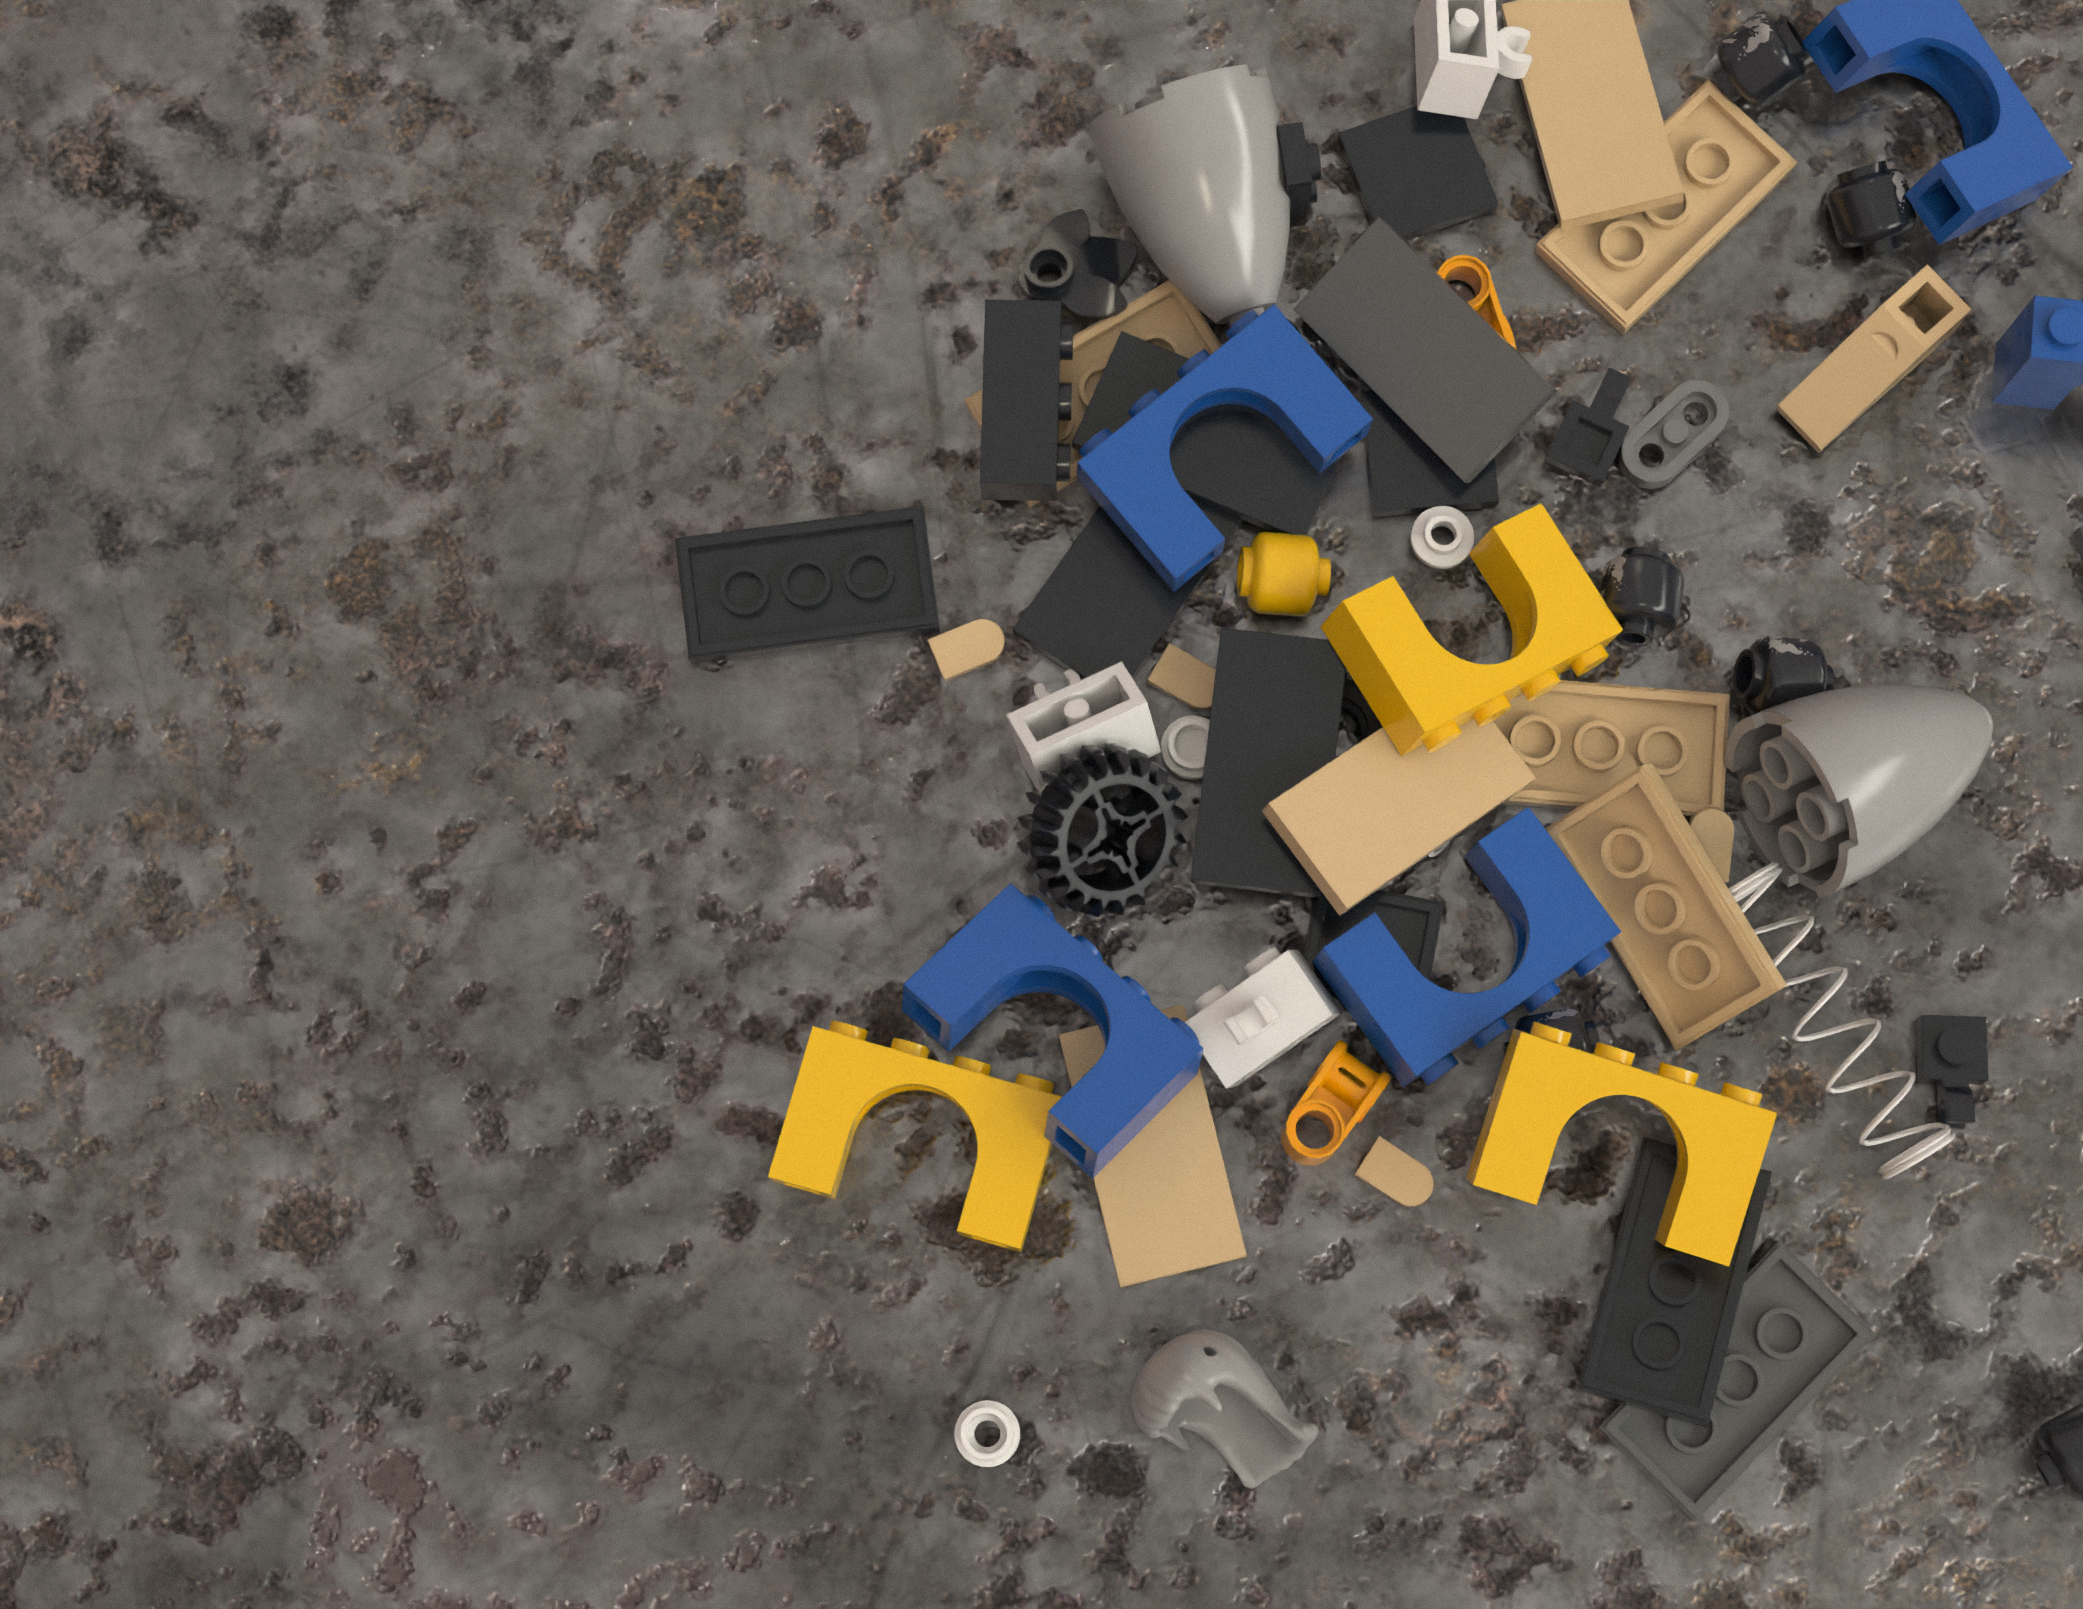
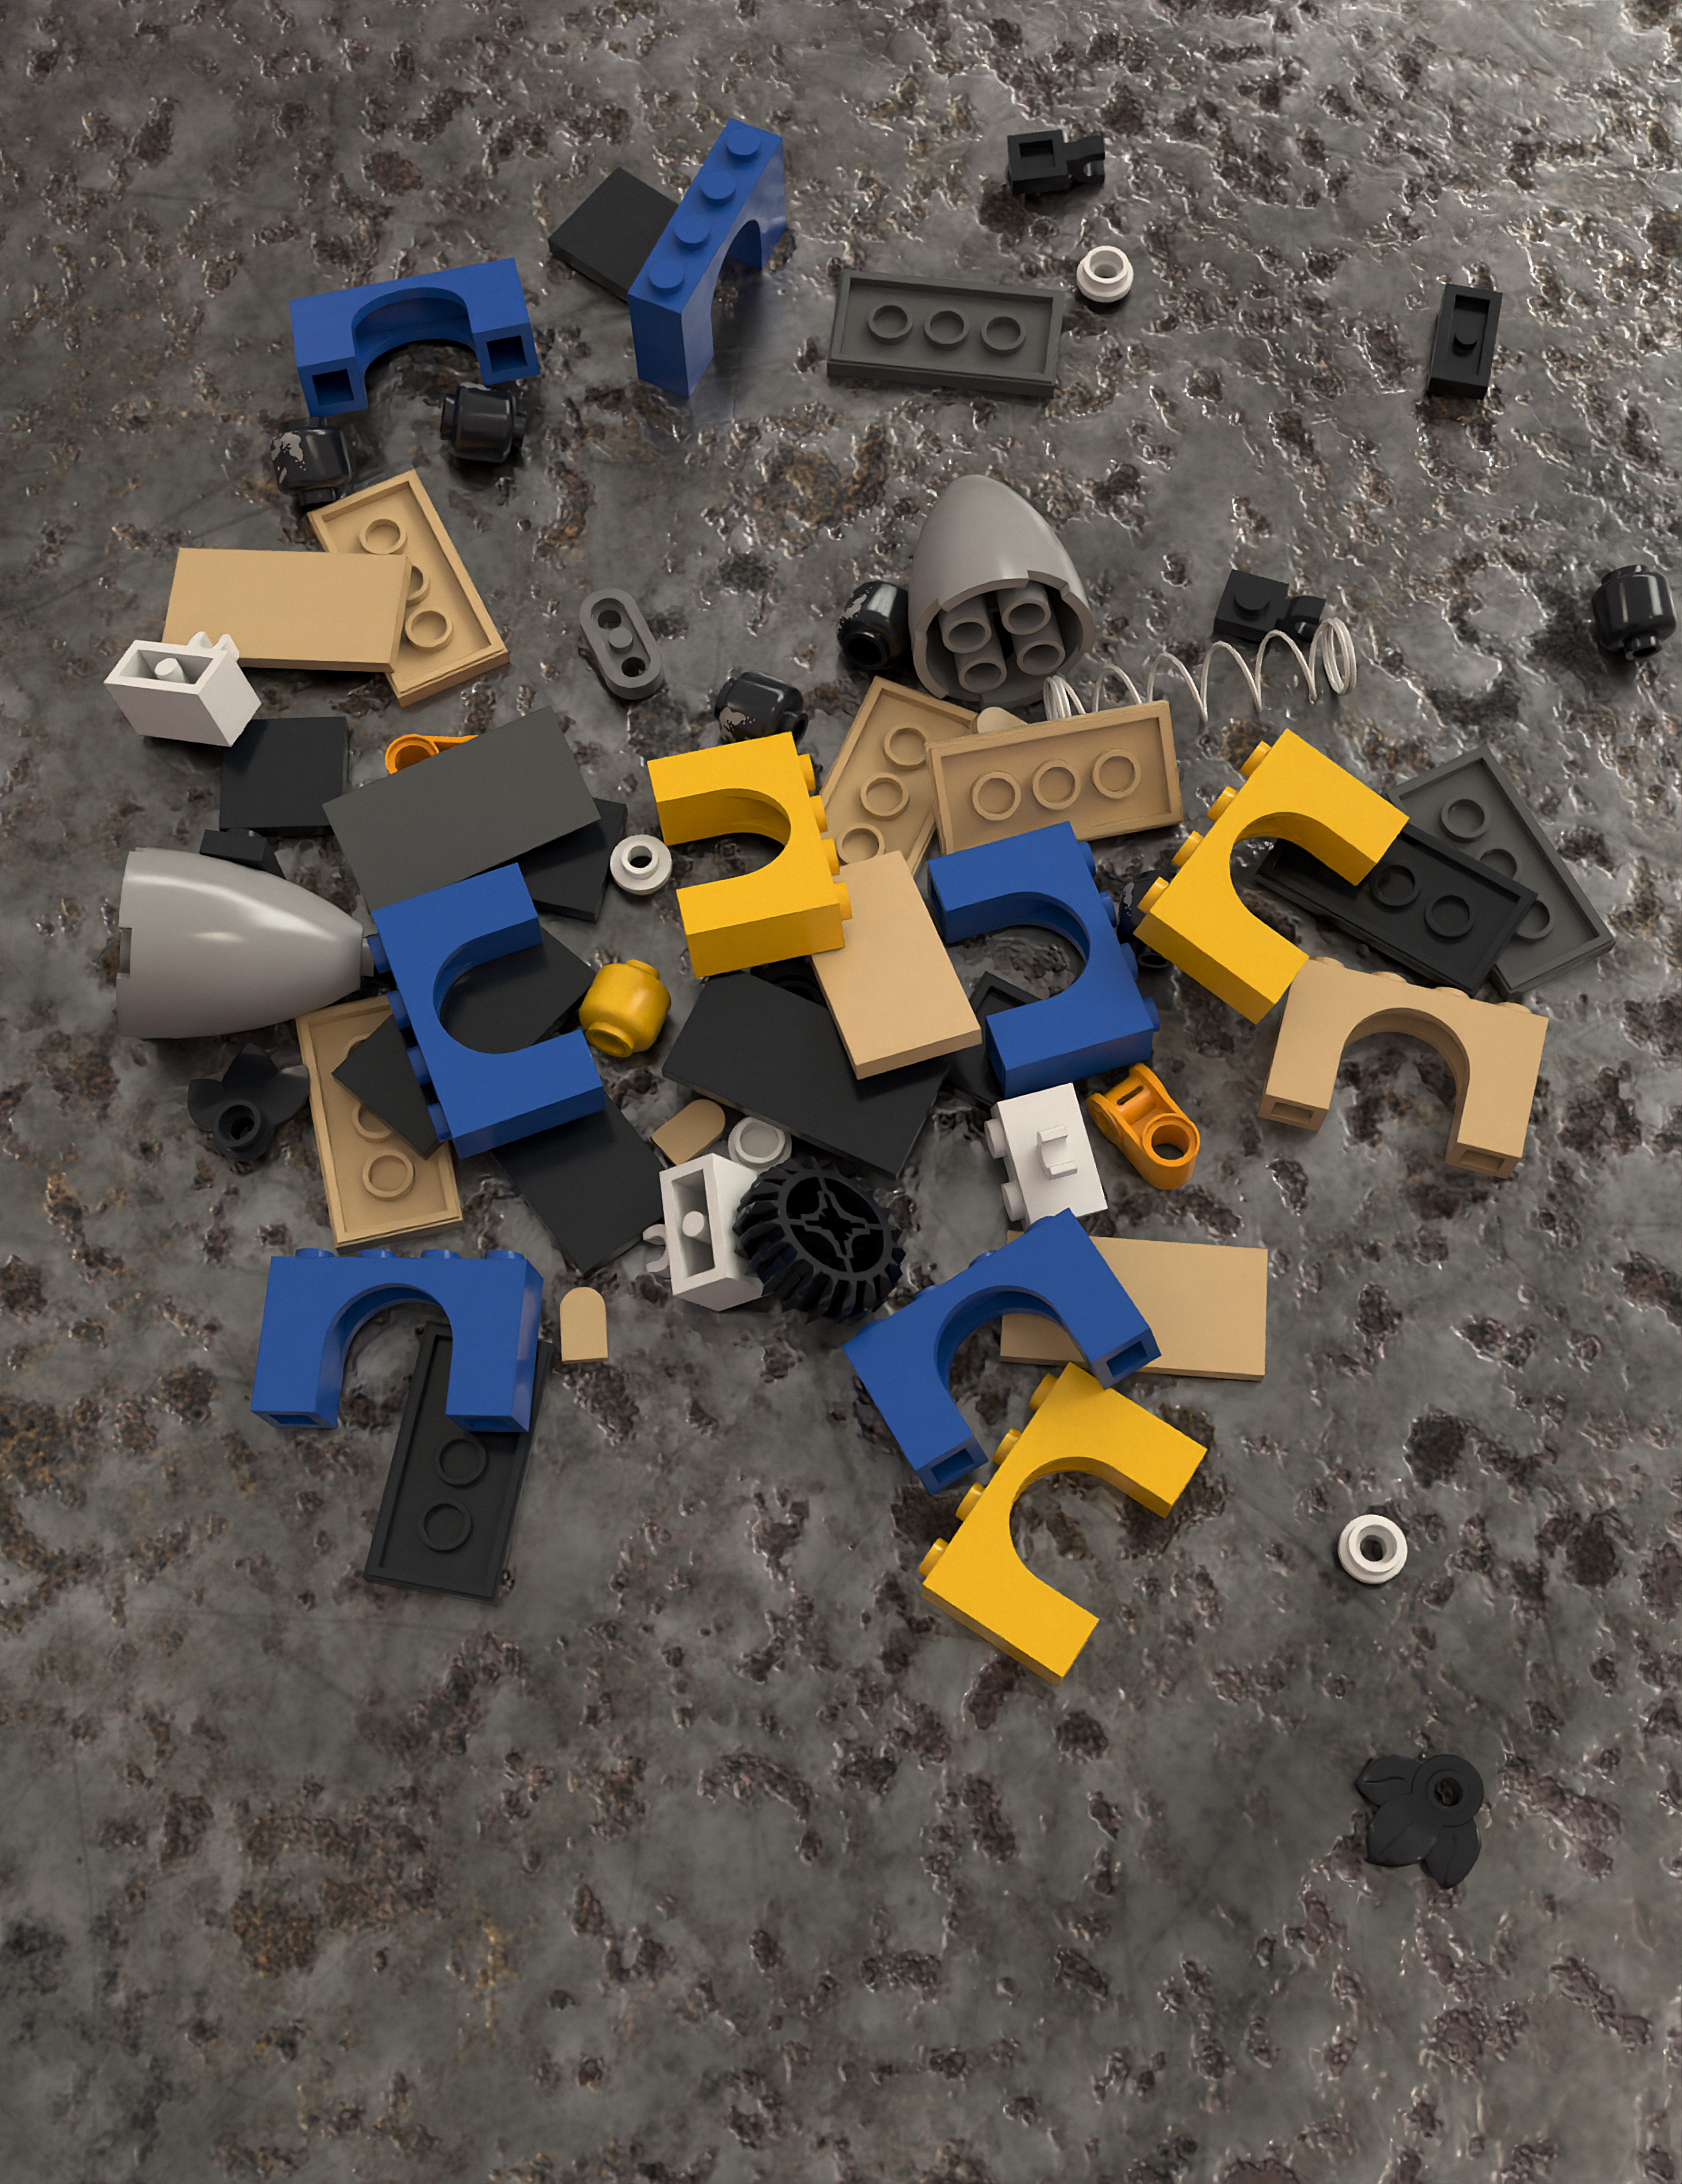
camera: 75 degrees left, 10 degrees down
black brick [980,299,1074,501] -> none
light grey piece [1131,1329,1319,1489] -> none
tan piece [1354,1136,1434,1207] -> none
black plate [1544,367,1632,487] -> none
tan slope [1775,264,1972,453] -> none
none -> blue arch [250,1248,544,1432]
none -> tan arch [1257,956,1549,1179]
none -> black plate [1356,1754,1484,1890]

